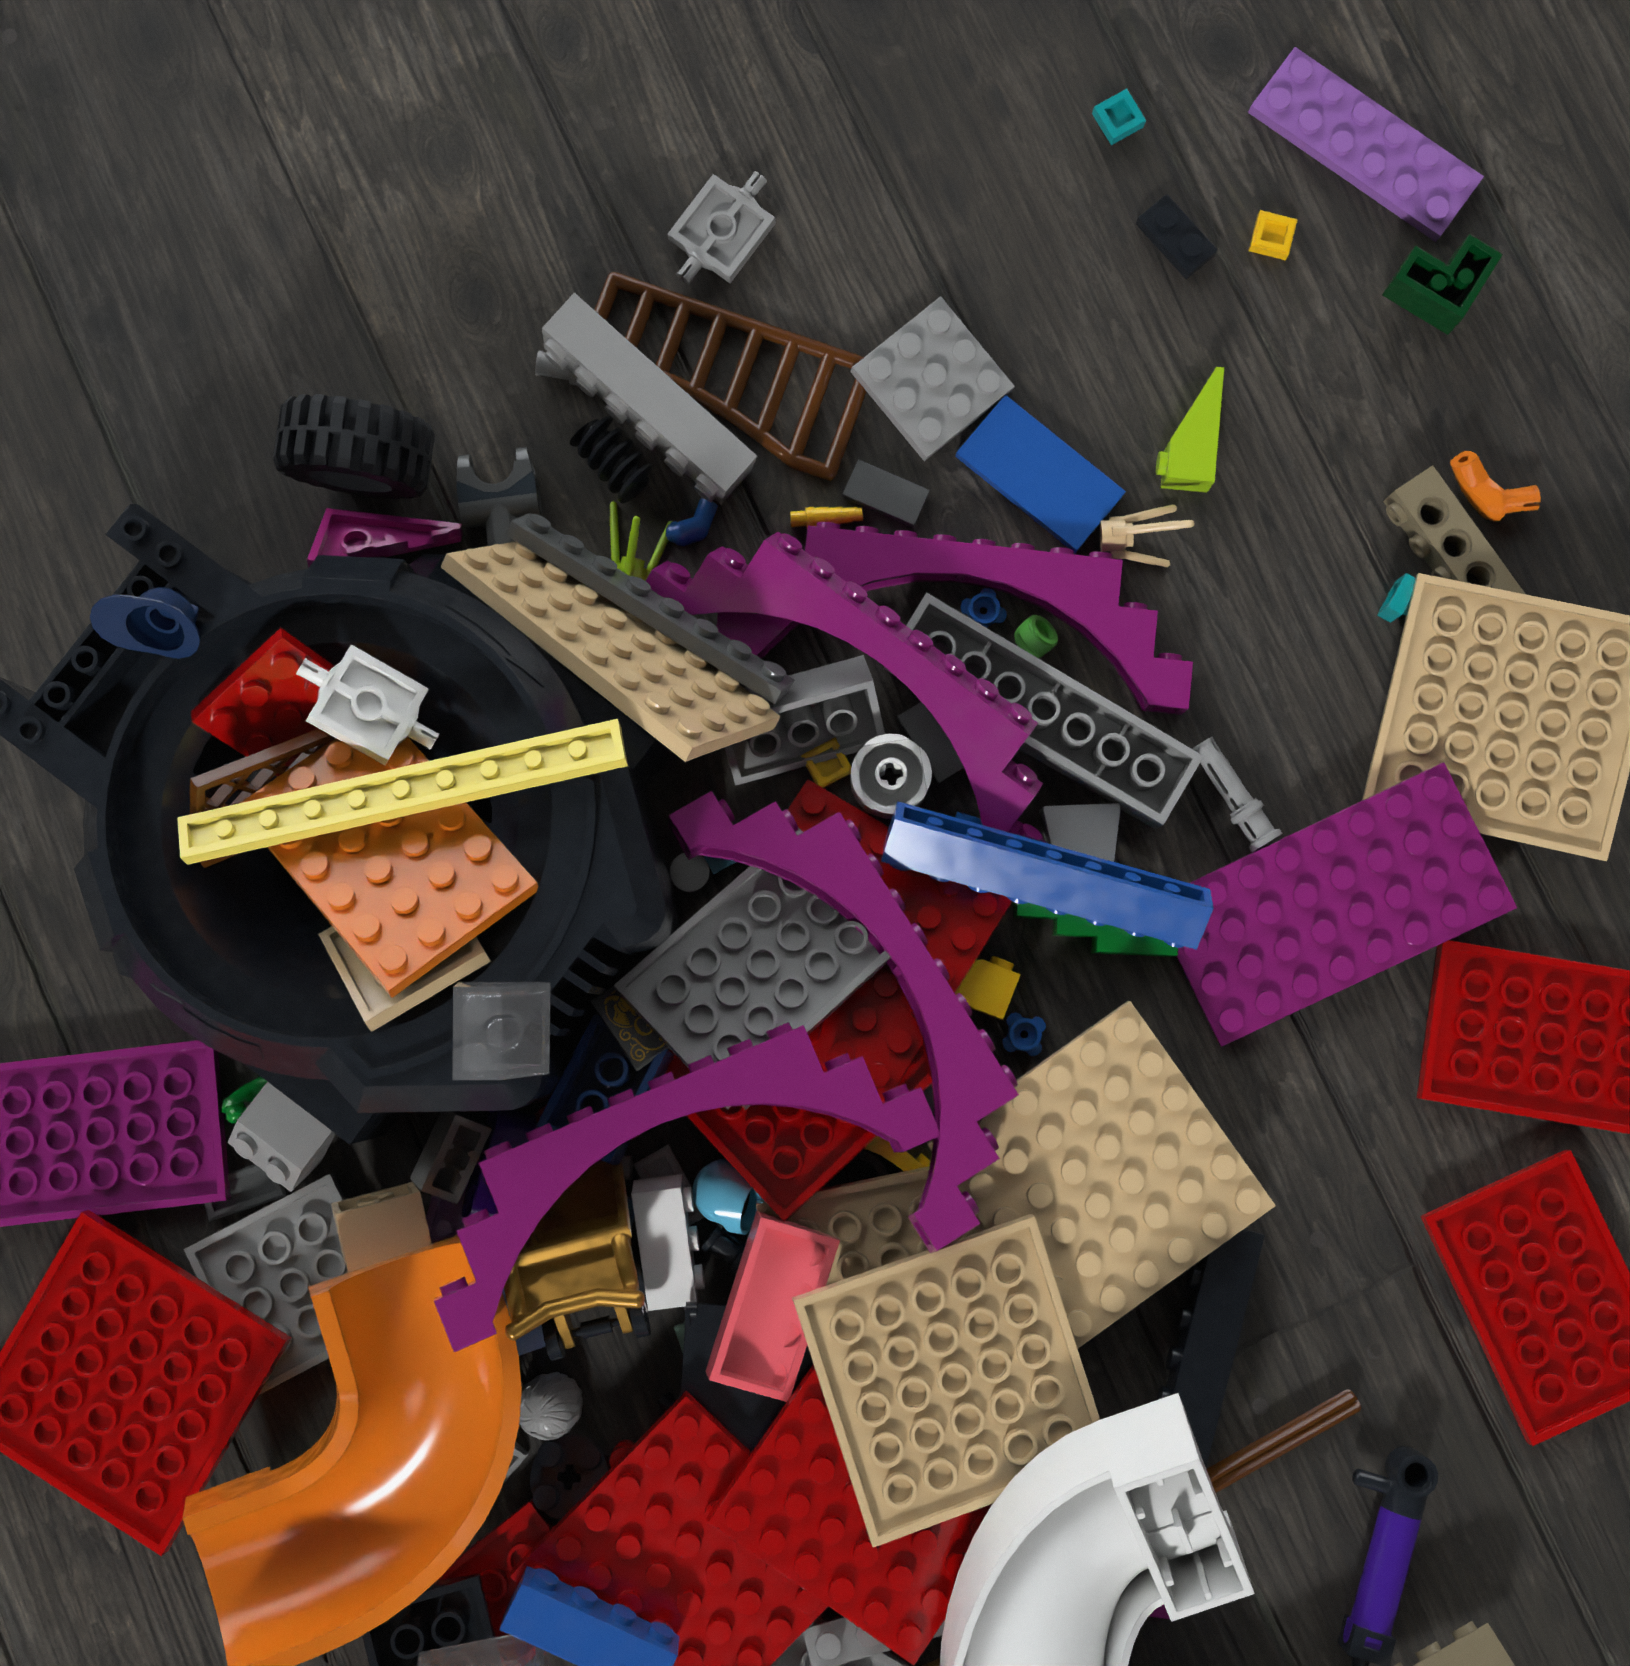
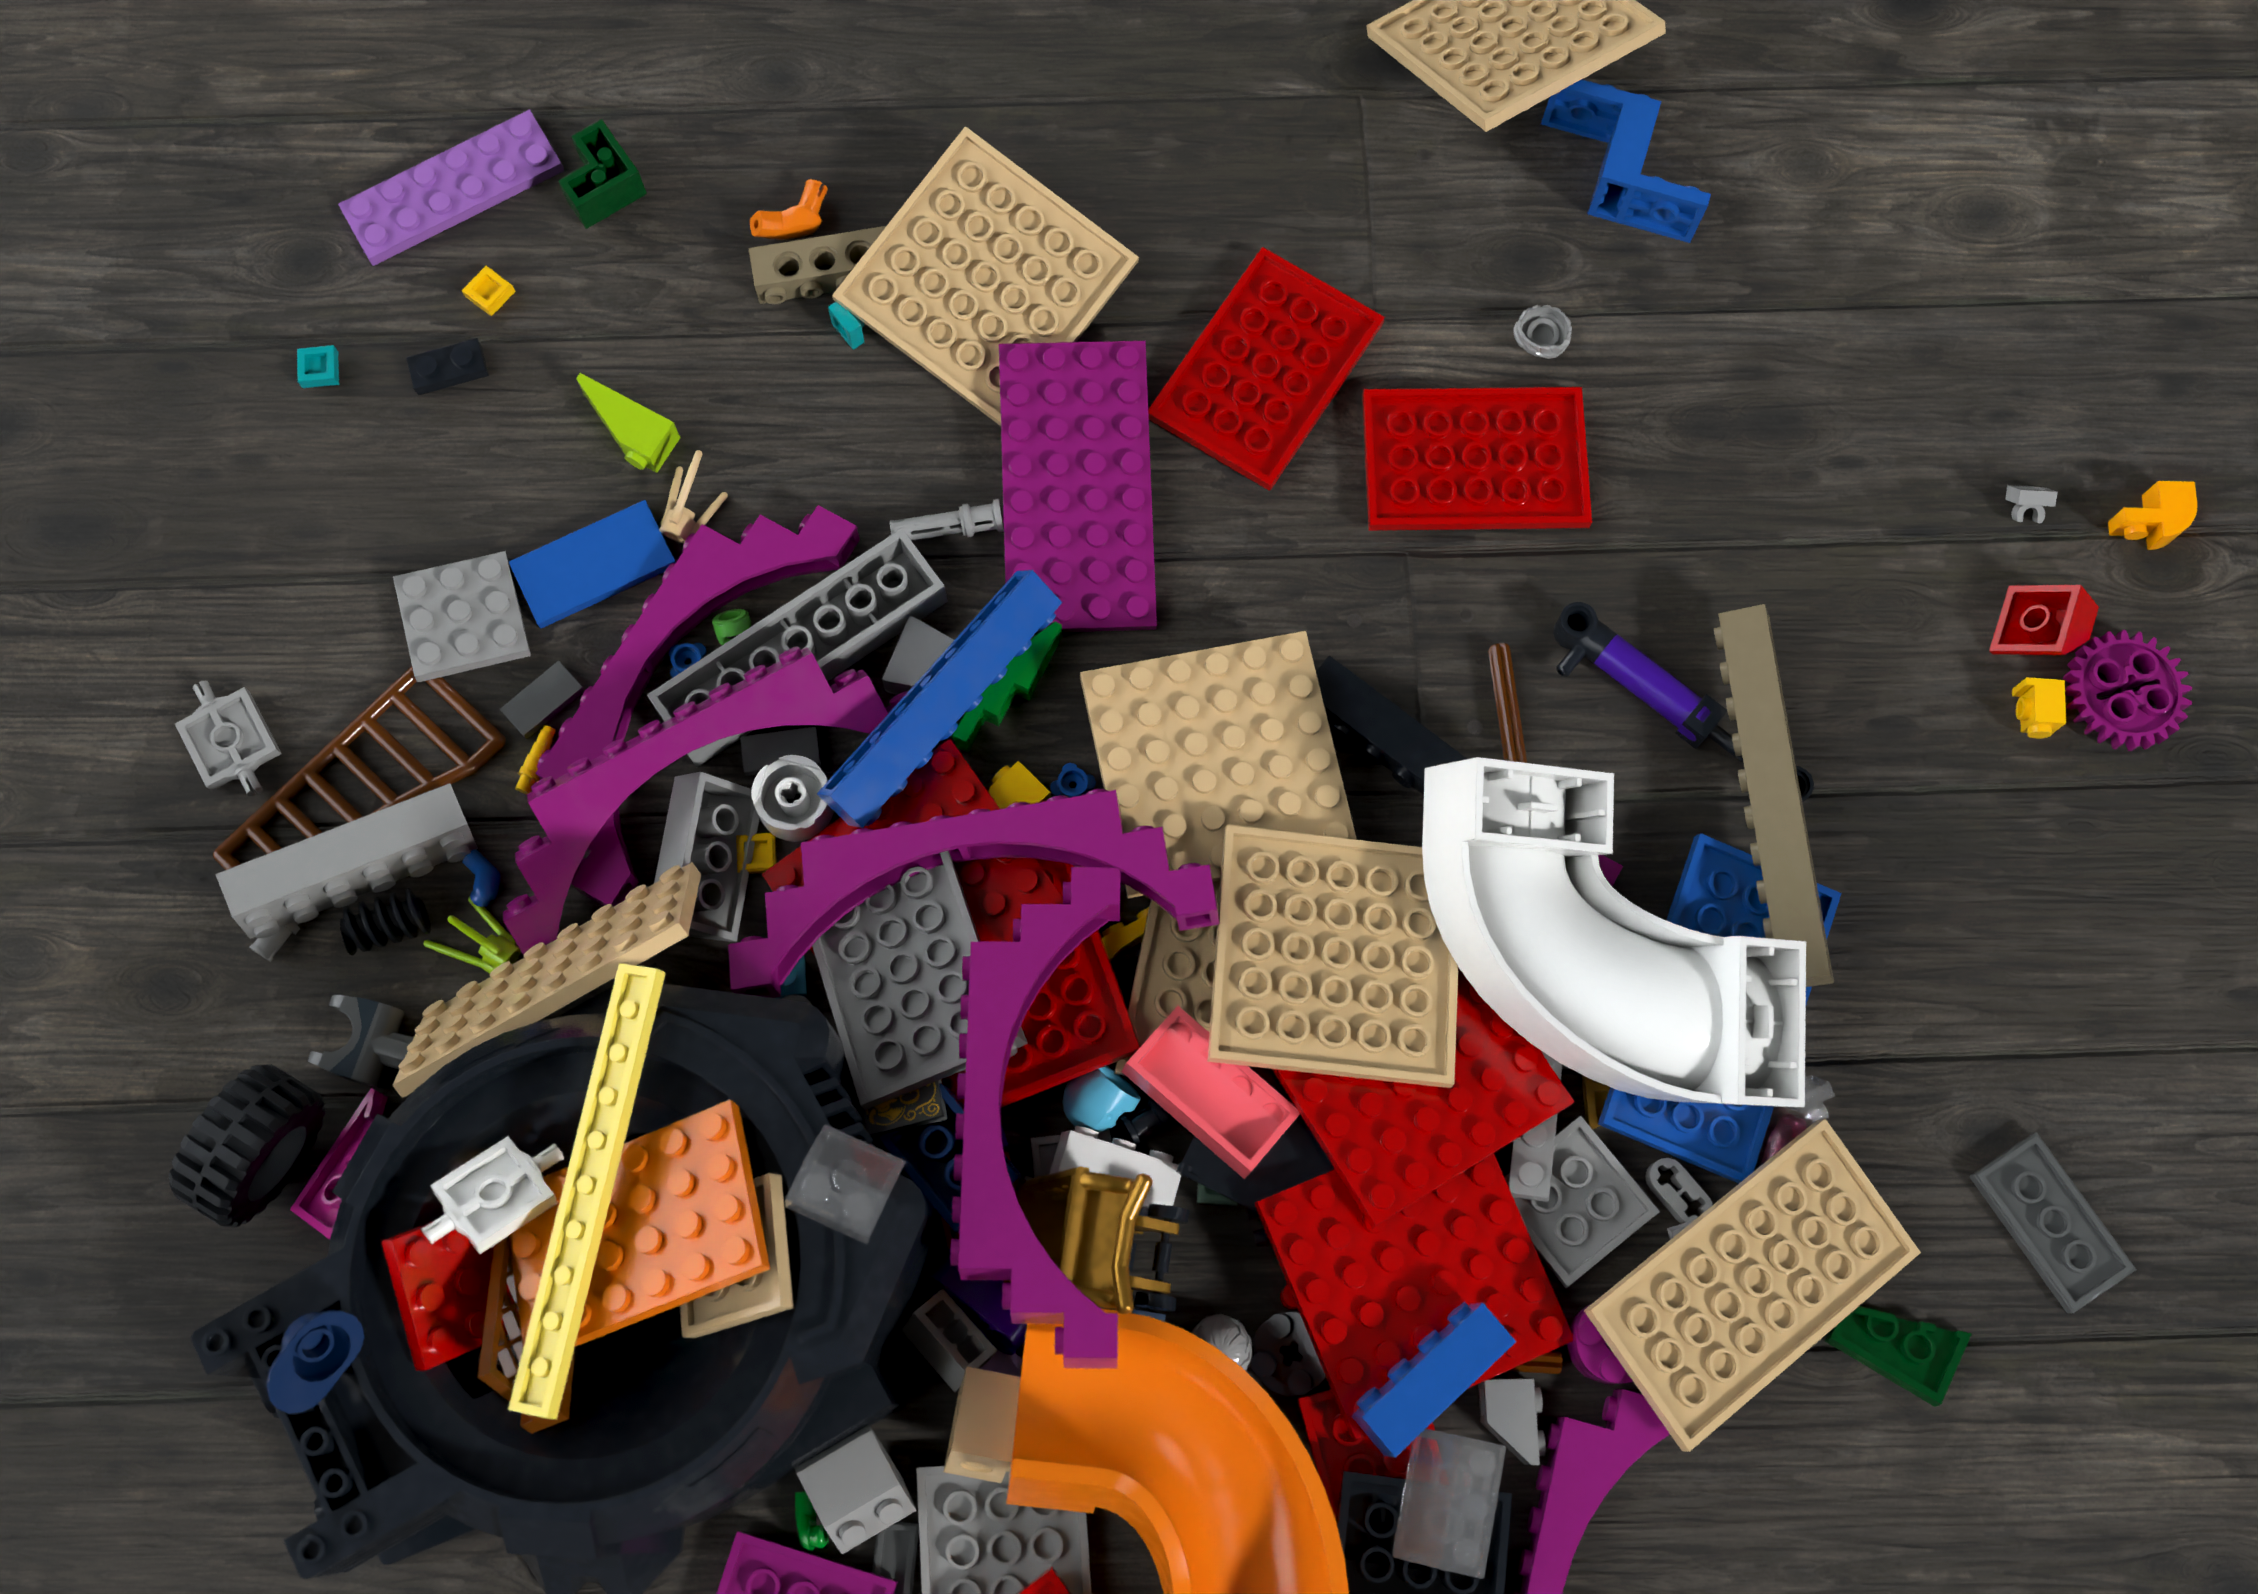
camera: 70 degrees left, 10 degrees down
dark grey plate [506,513,795,704] -> none

